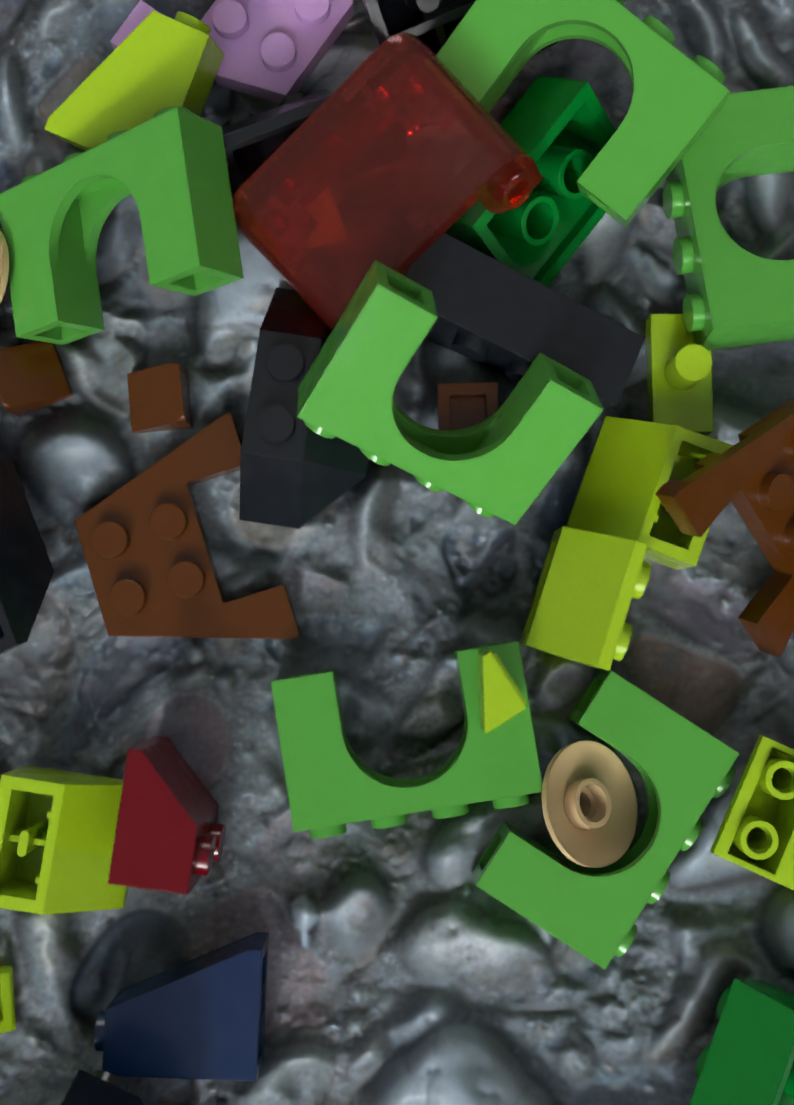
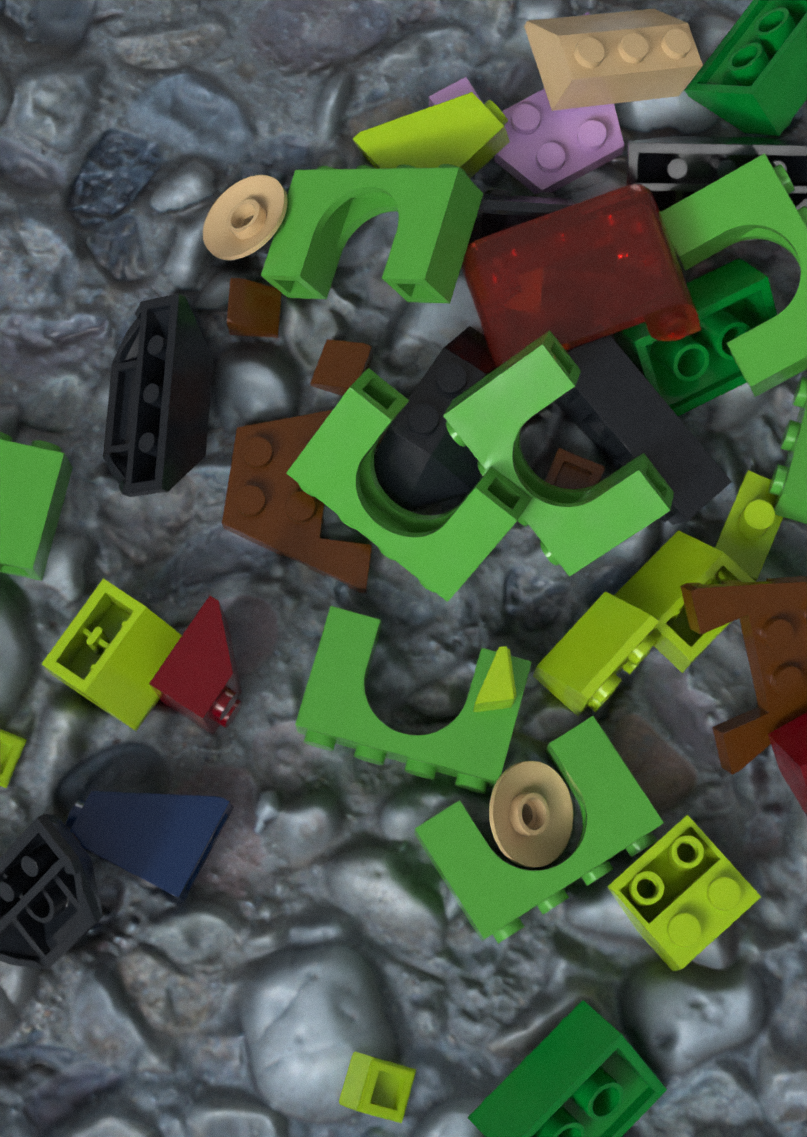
camera: 25 degrees right, 10 degrees down
none -> bright green arch [286,368,532,602]

